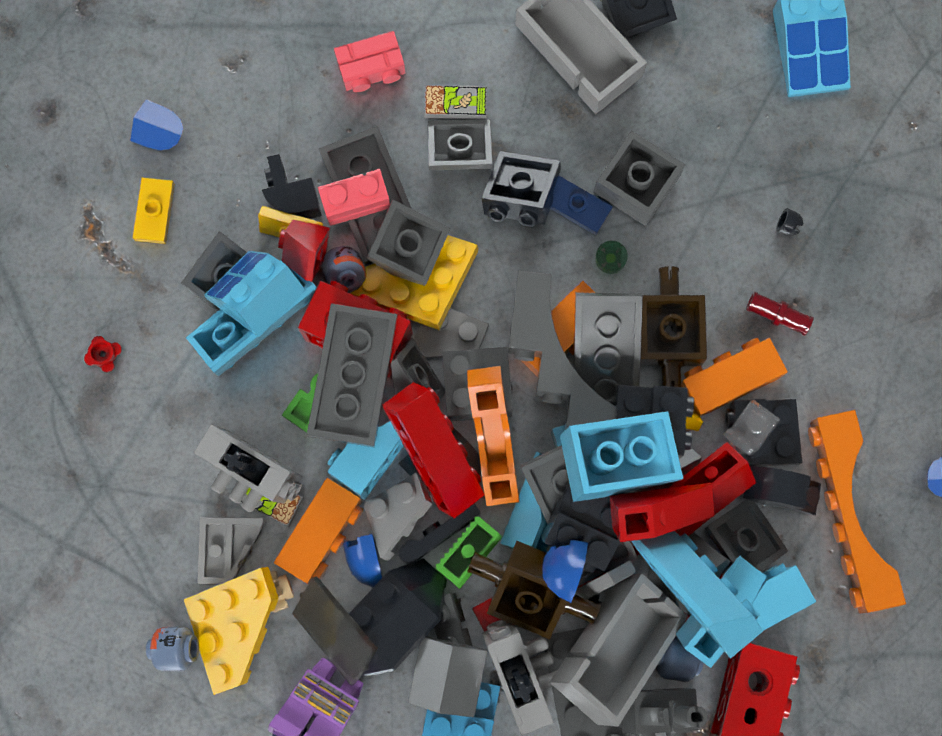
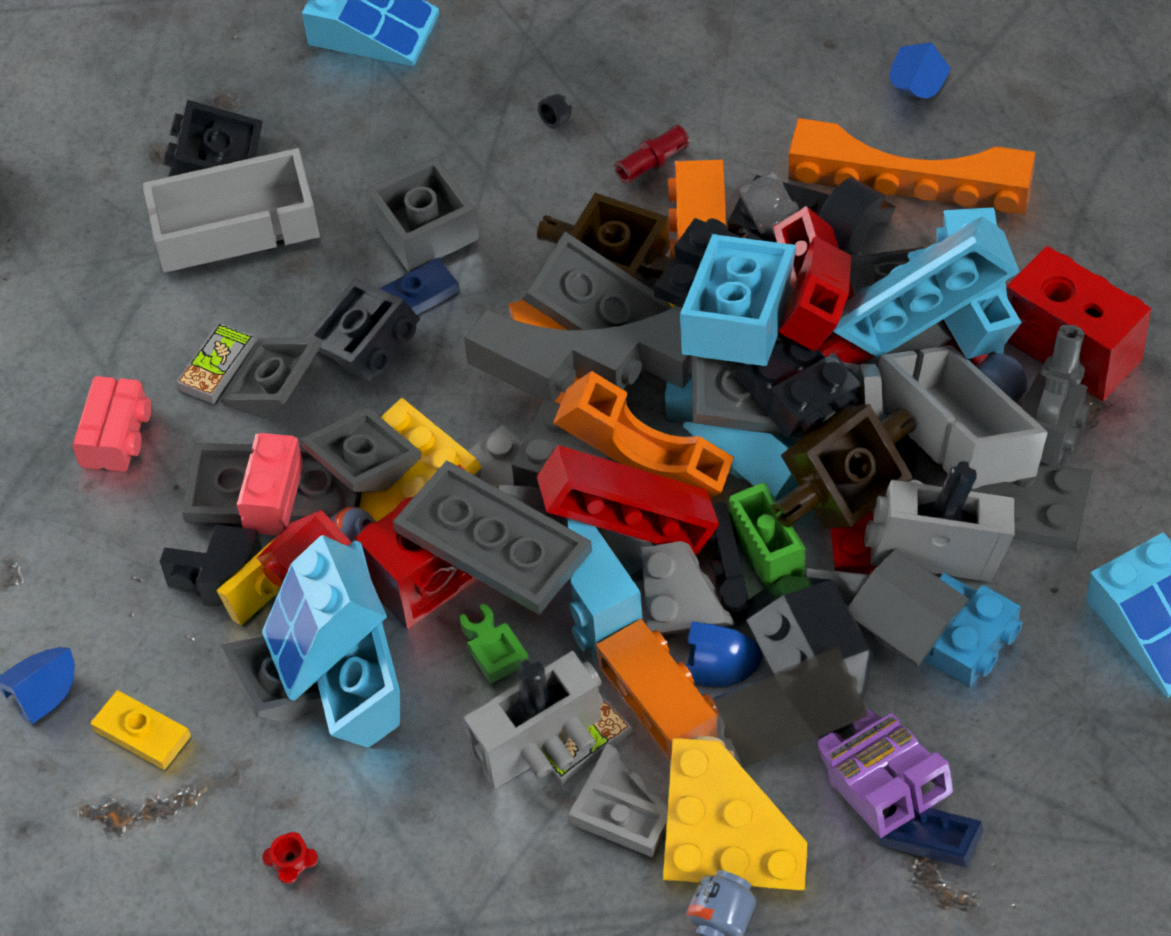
camera: 60 degrees left, 25 degrees down
blue brick [542,540,588,603] -> none
clear green tile [595,240,628,274] -> none

